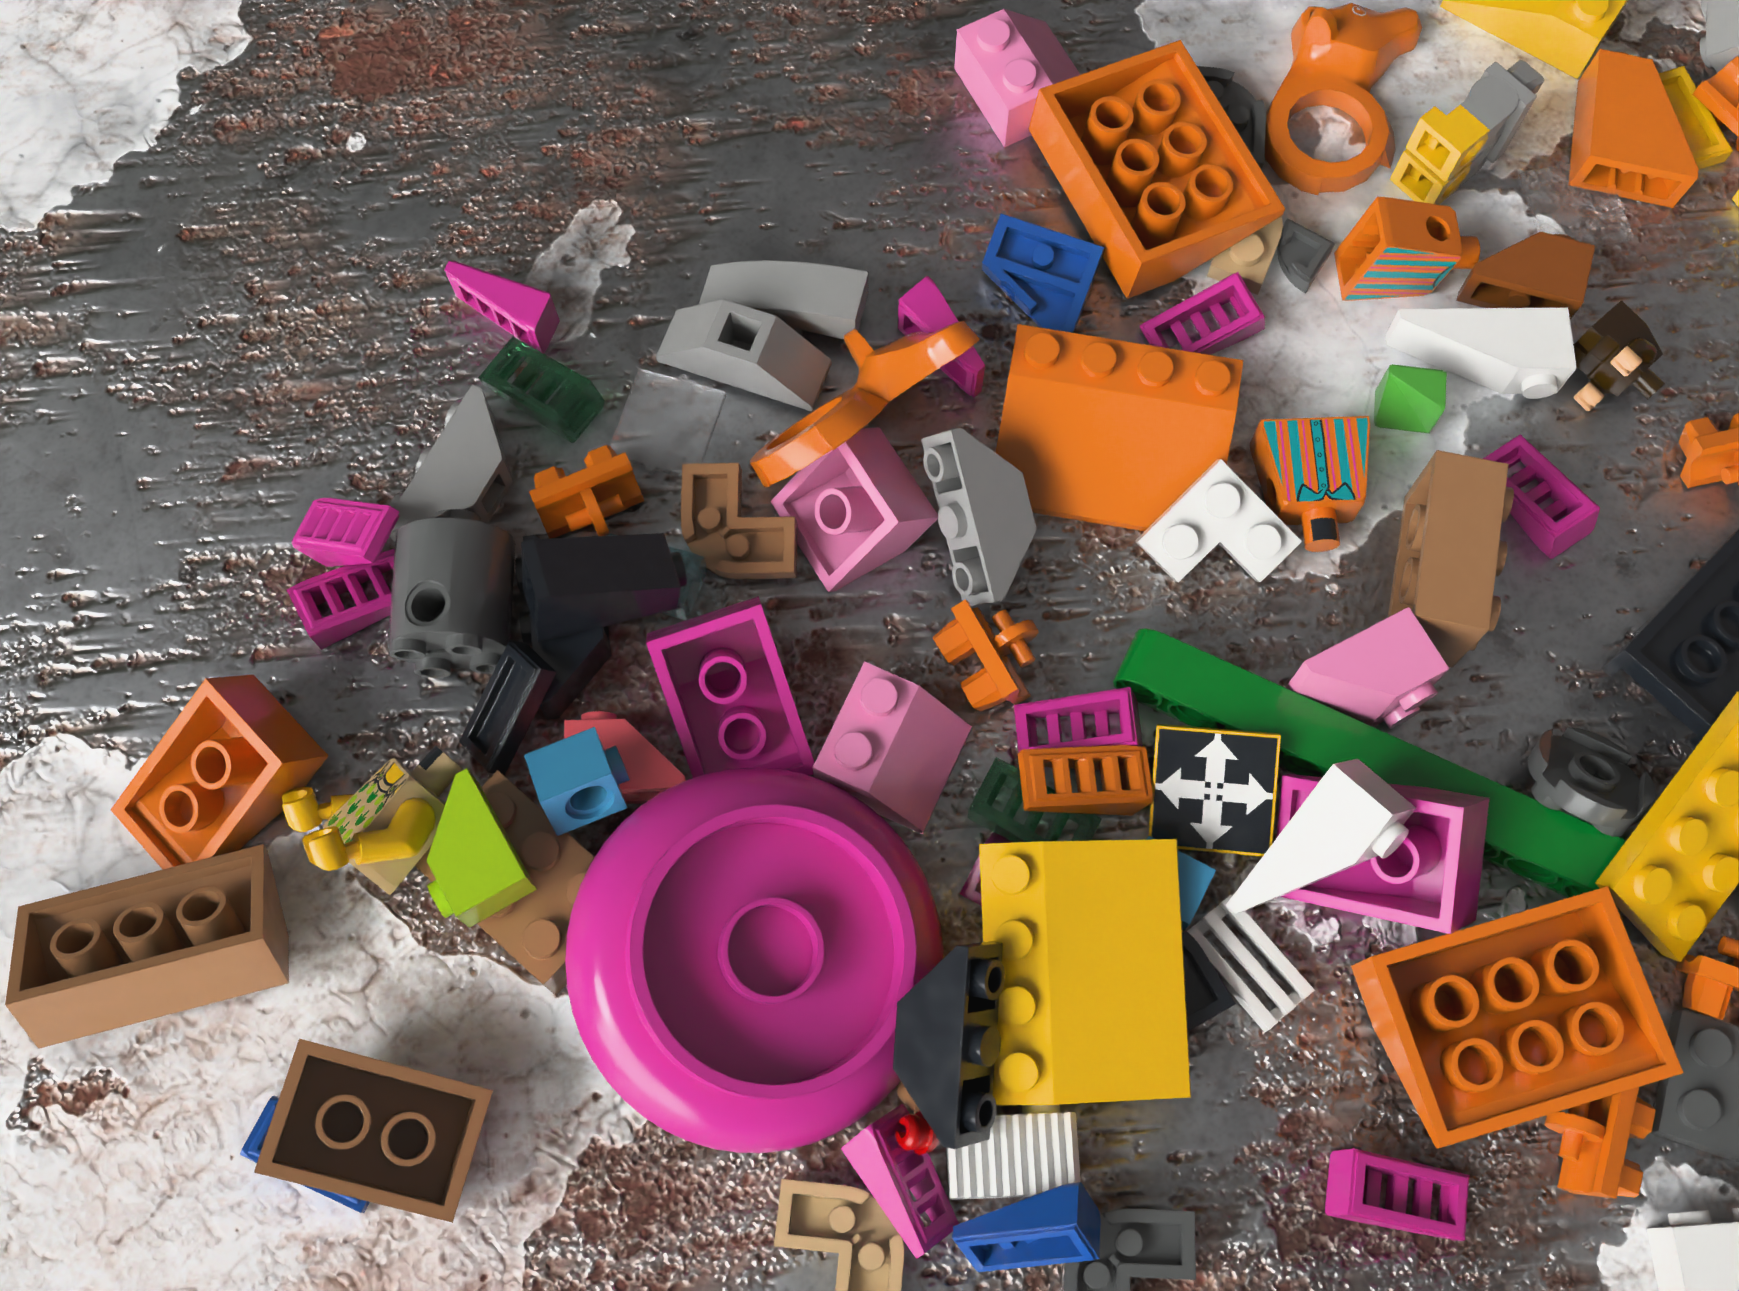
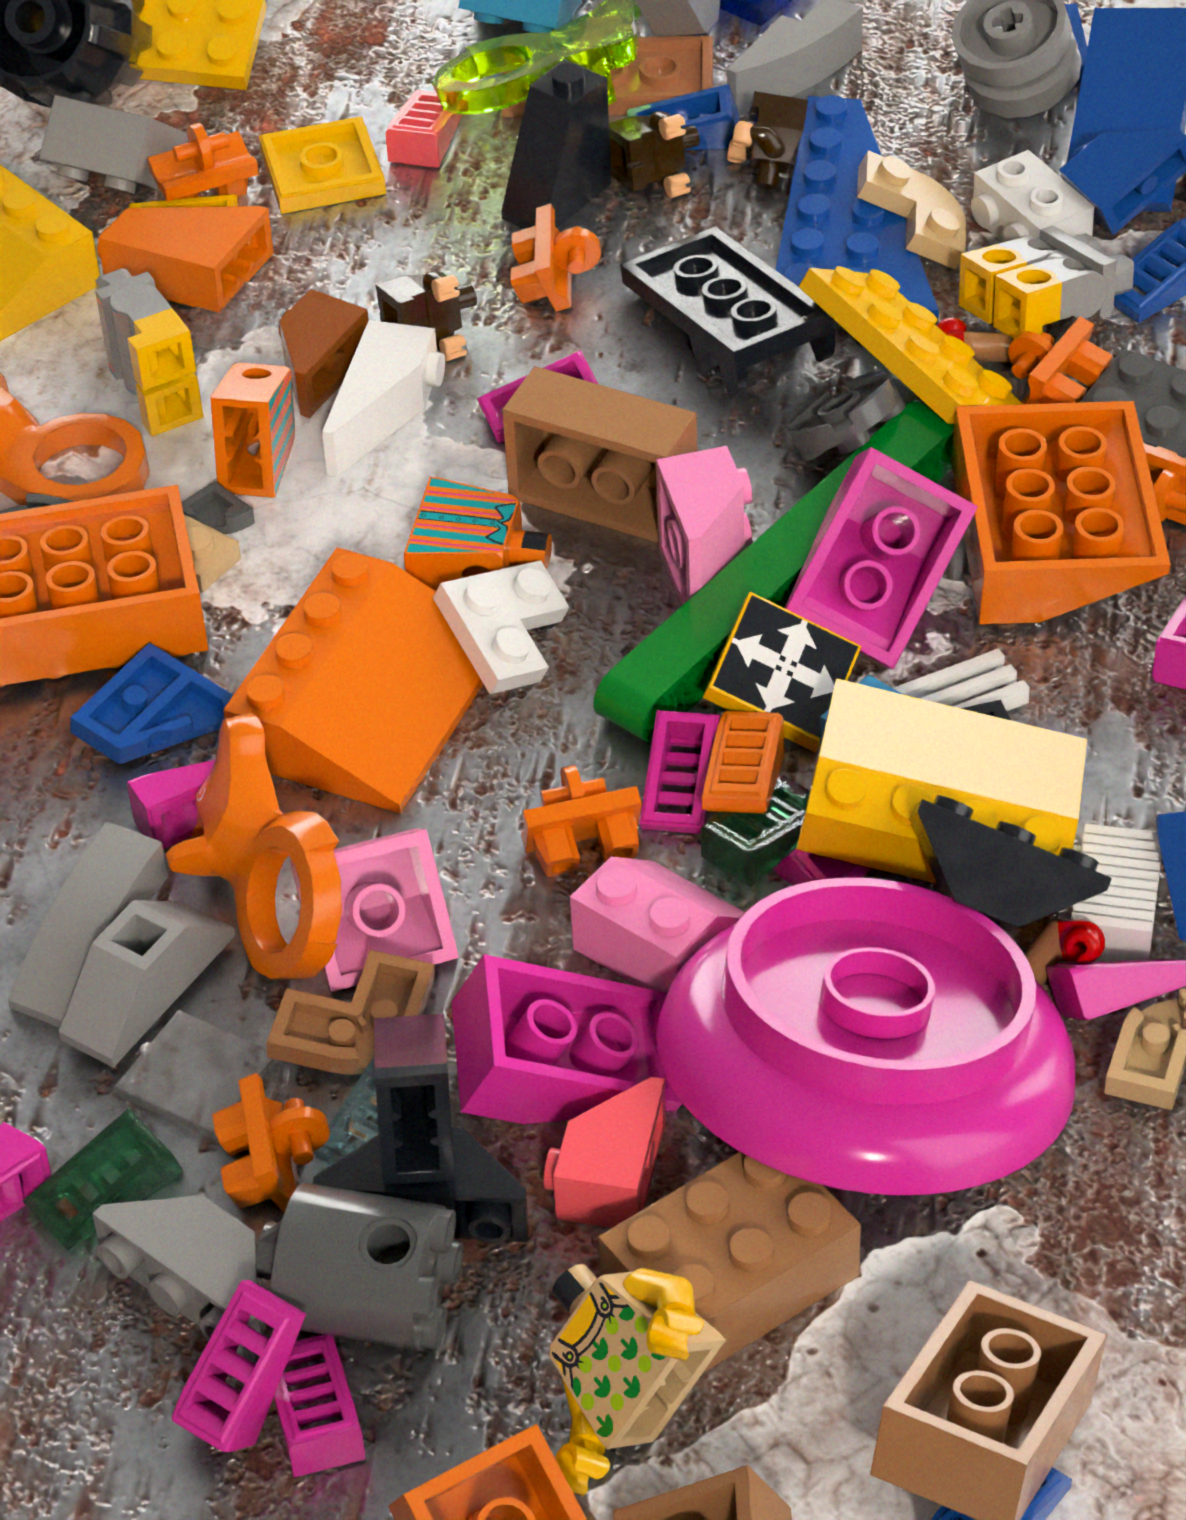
camera: 75 degrees left, 25 degrees down
lime slope [427,768,537,928] -> none
black tile [459,640,557,775] -> none
dark azure brick [524,727,630,836] -> none
light grey slope [921,427,1037,606] -> none
dark pink slope [1139,272,1265,355] -> none
white slope [1226,759,1416,914] -> none
bright green slope [1374,364,1447,433] -> none

